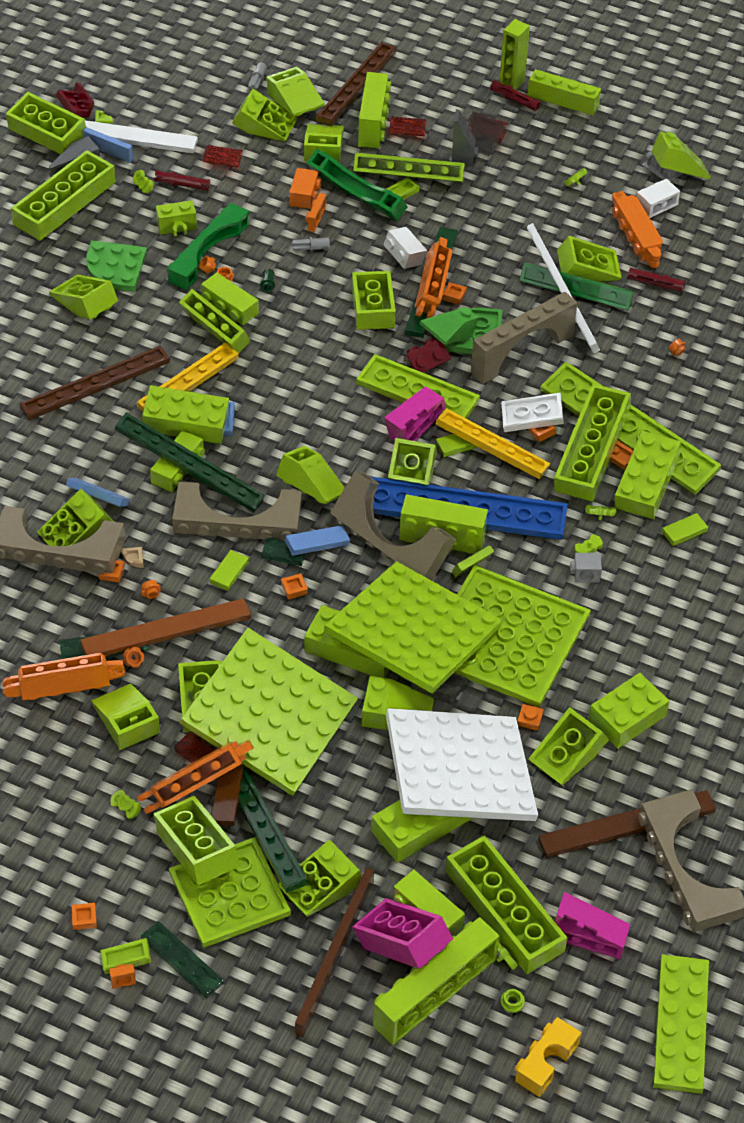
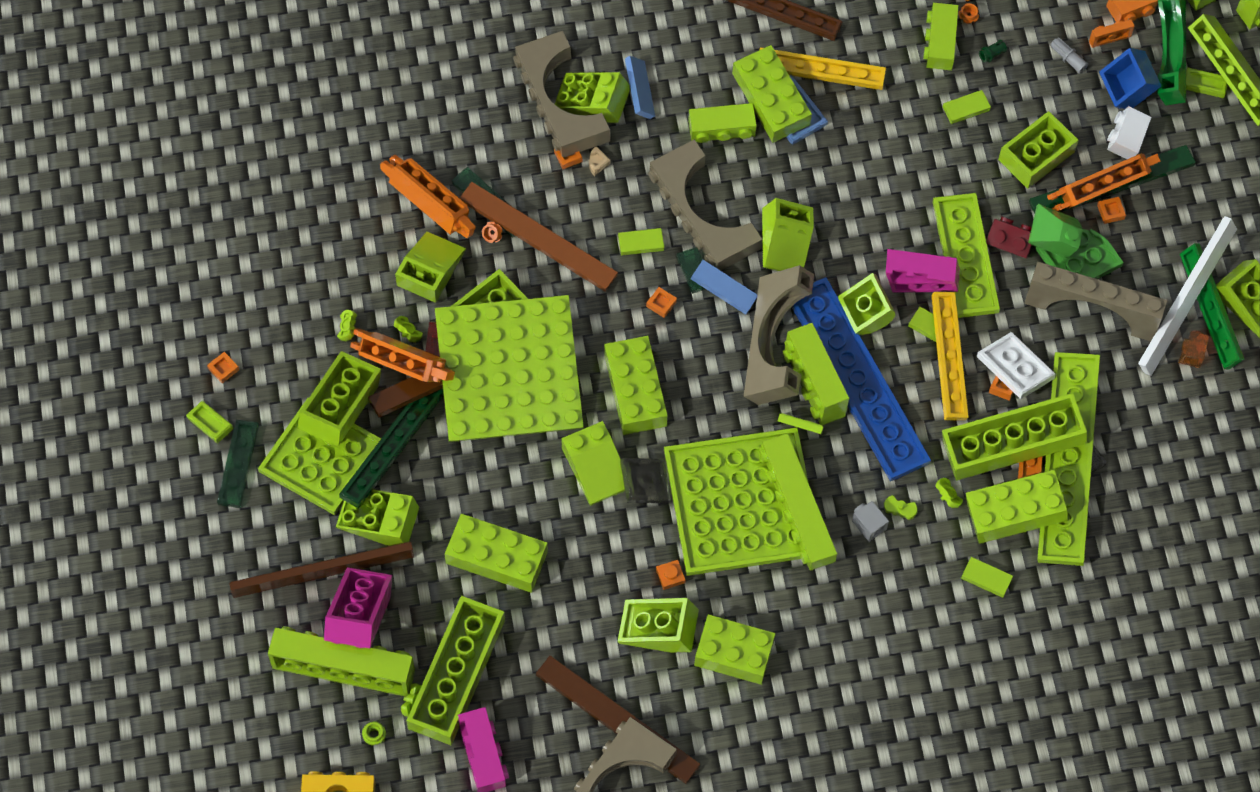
camera: 55 degrees right, 15 degrees up
orange plate [109,964,136,989] -> none
dark green tile [114,412,265,513] -> none
orange plate [141,580,161,599] -> none
lime brick [179,289,251,354] -> none
lime plate [324,561,503,693] -> none
white plate [386,709,538,821] -> none
lime brick [393,869,465,936] -> none
orange plate [668,338,686,356] -> none
none -> lime piece [394,316,423,343]
none -> lime brick [759,433,837,571]
none -> lime tile [943,90,991,124]
none -> blue piece [1099,48,1161,109]
none -> clear orange brick [1178,331,1209,368]

